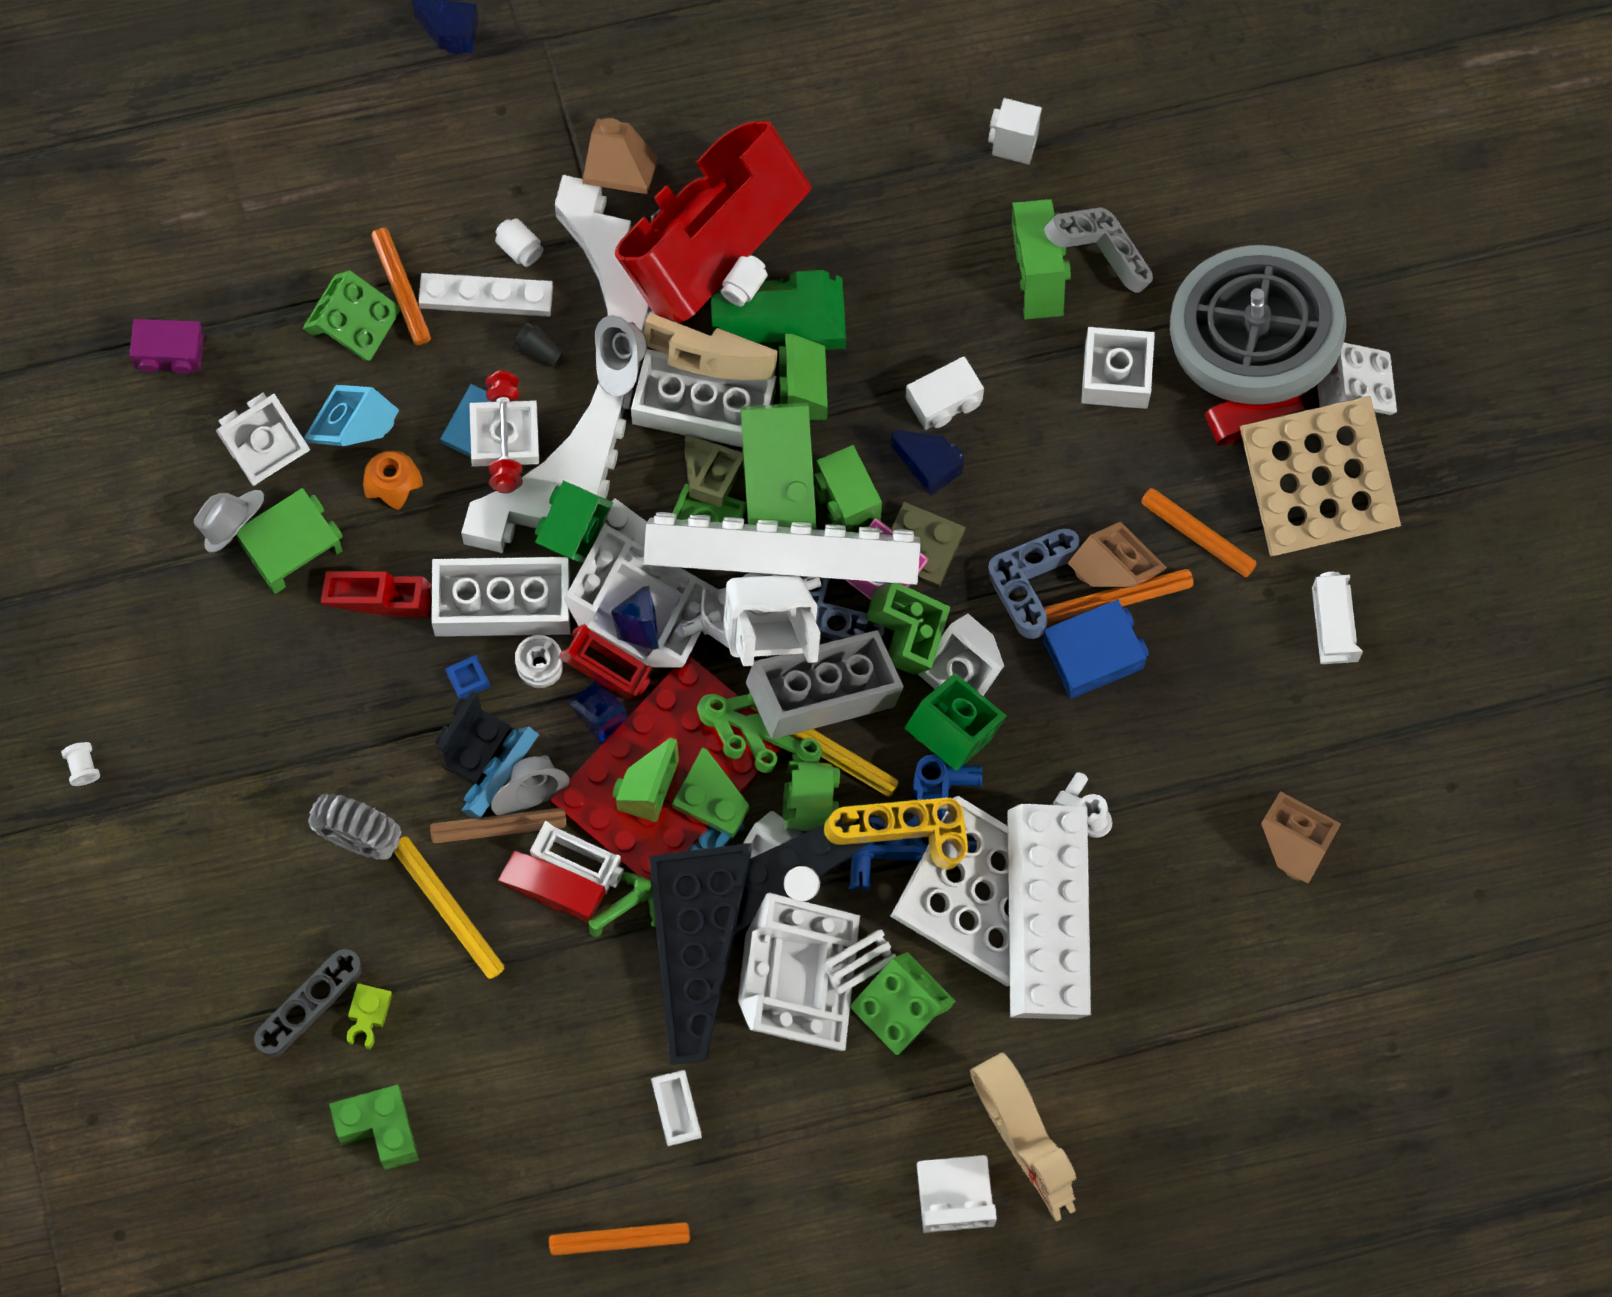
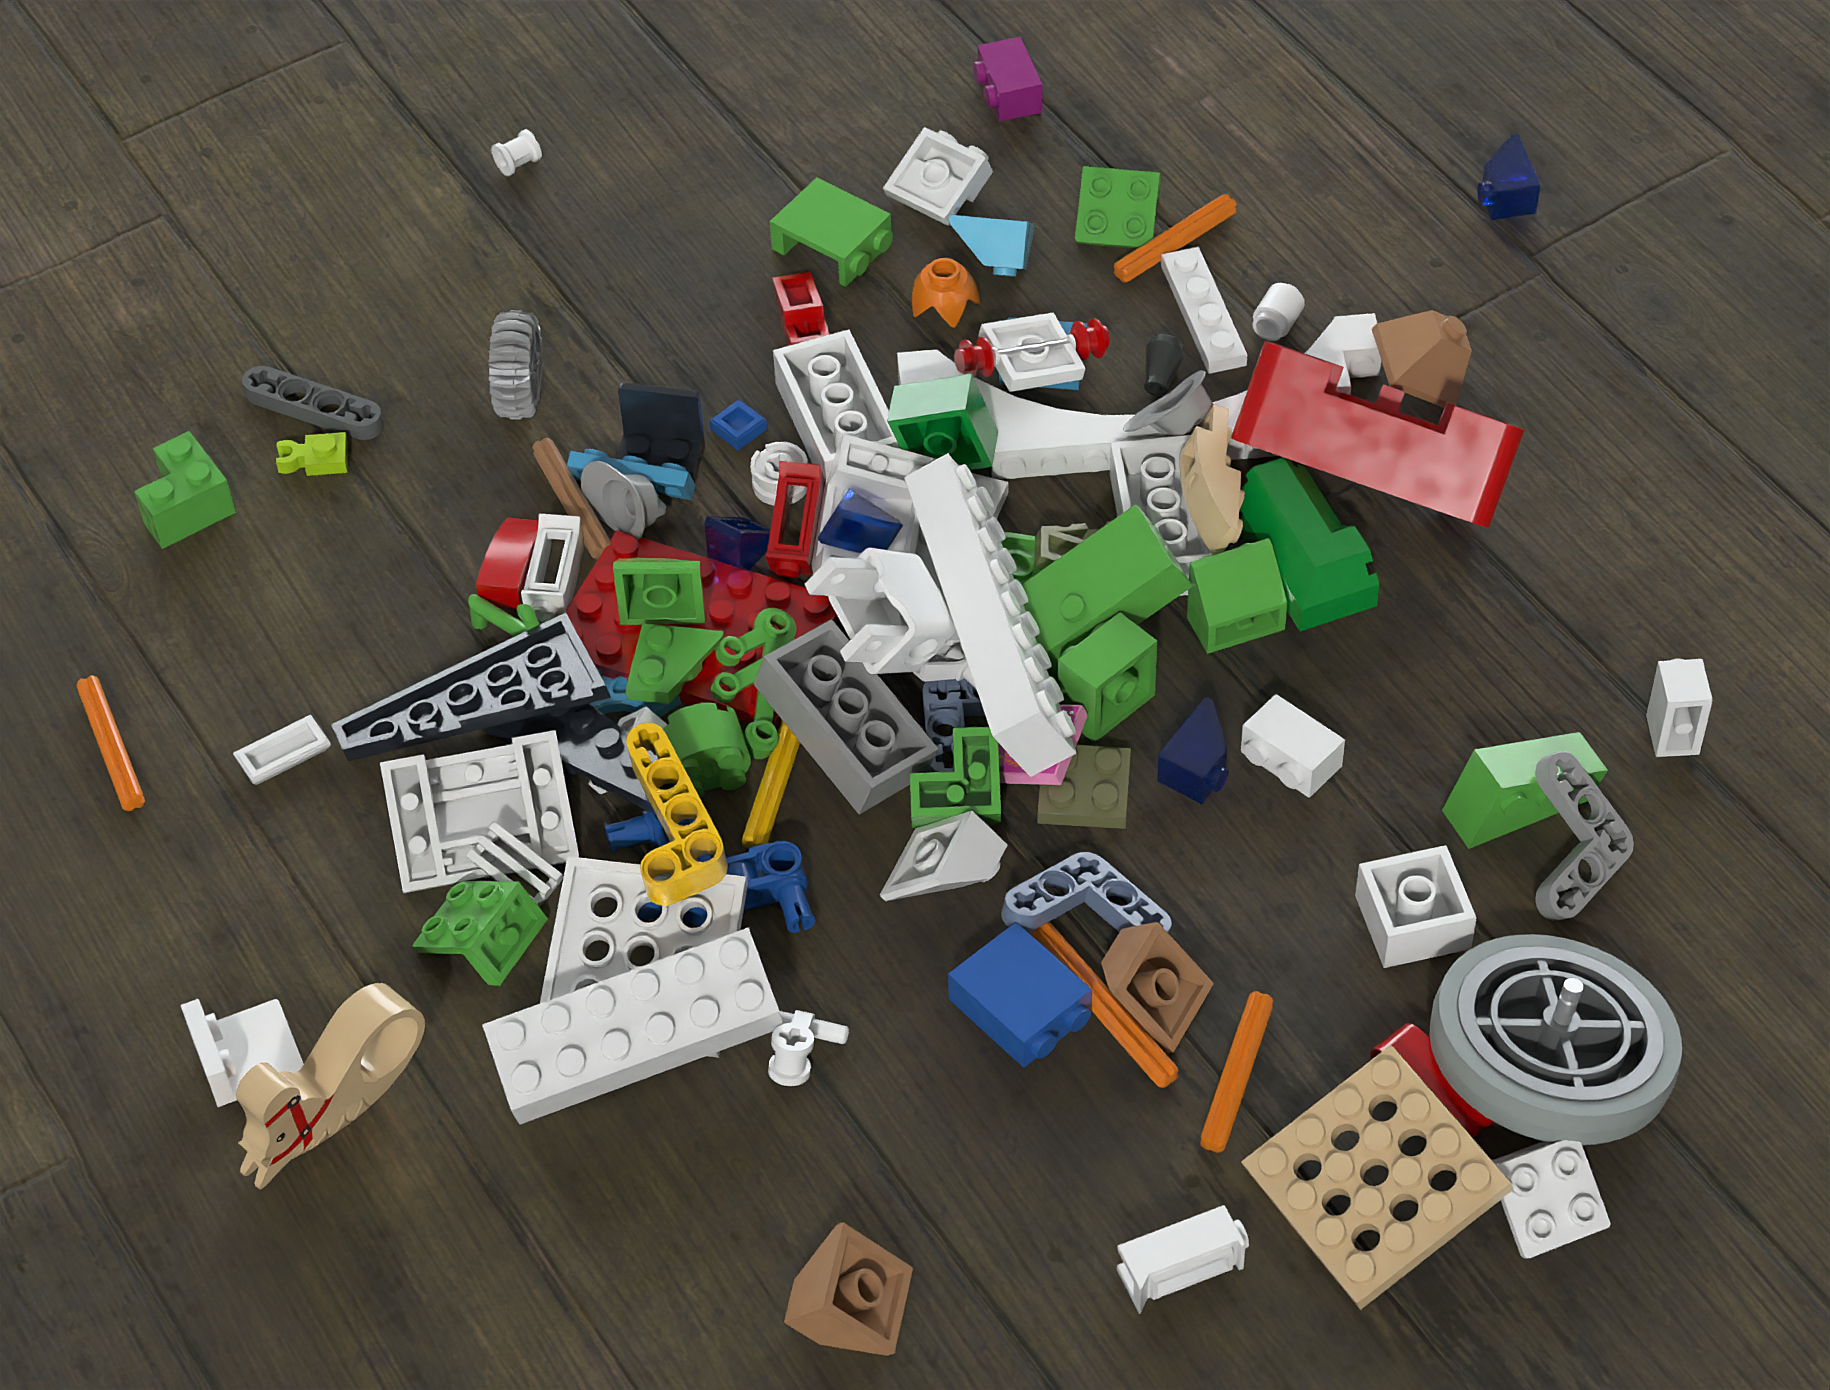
camera: 75 degrees right, 20 degrees down
light grey piece [194,490,264,552] -> none
yellow axle [394,836,504,979] -> none
white brick [721,255,768,307] -> none
white tile [784,866,820,901] -> none
green brick [904,673,1007,771] -> none

